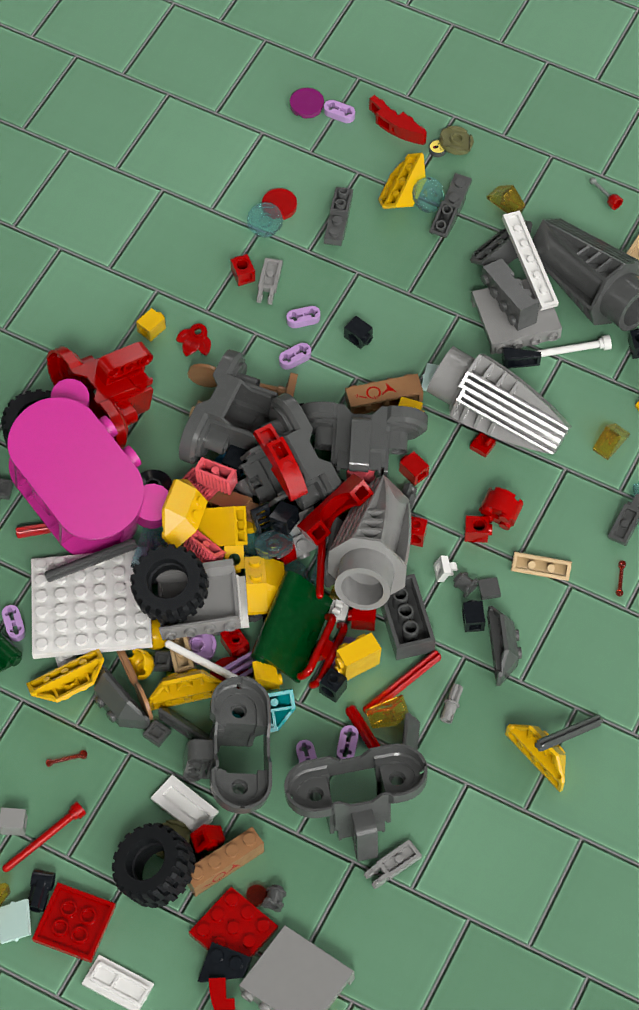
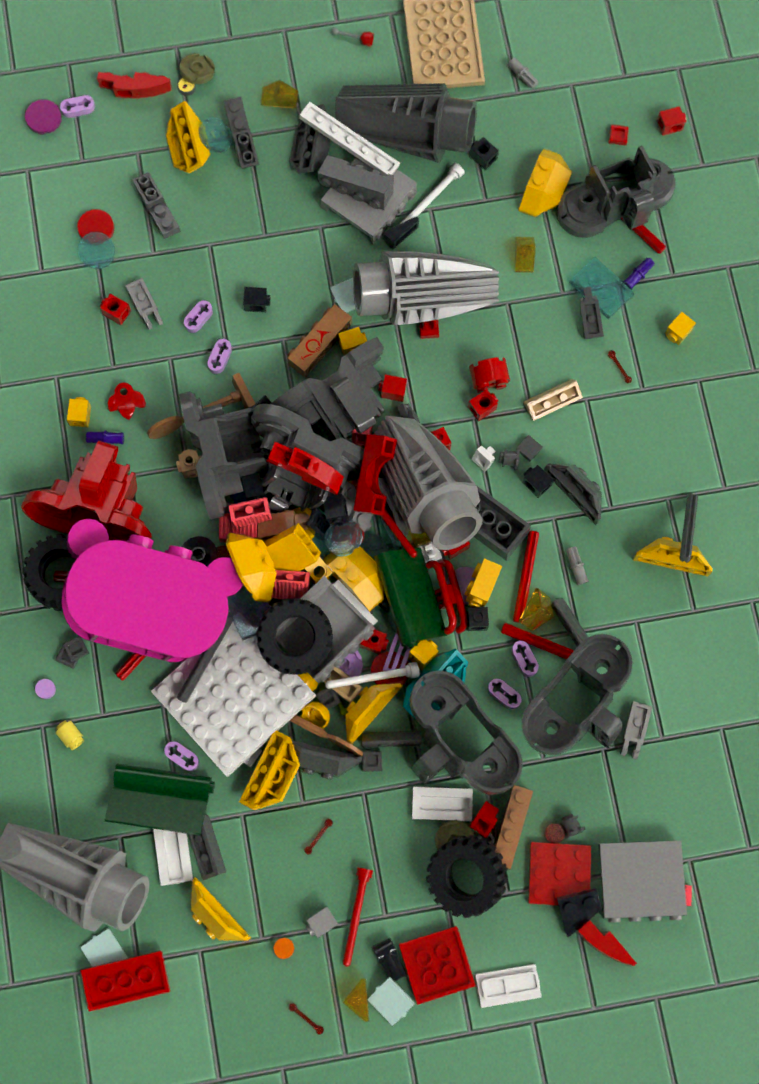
camera: 40 degrees left, 15 degrees up
none -> dark purple axle [86,430,124,444]

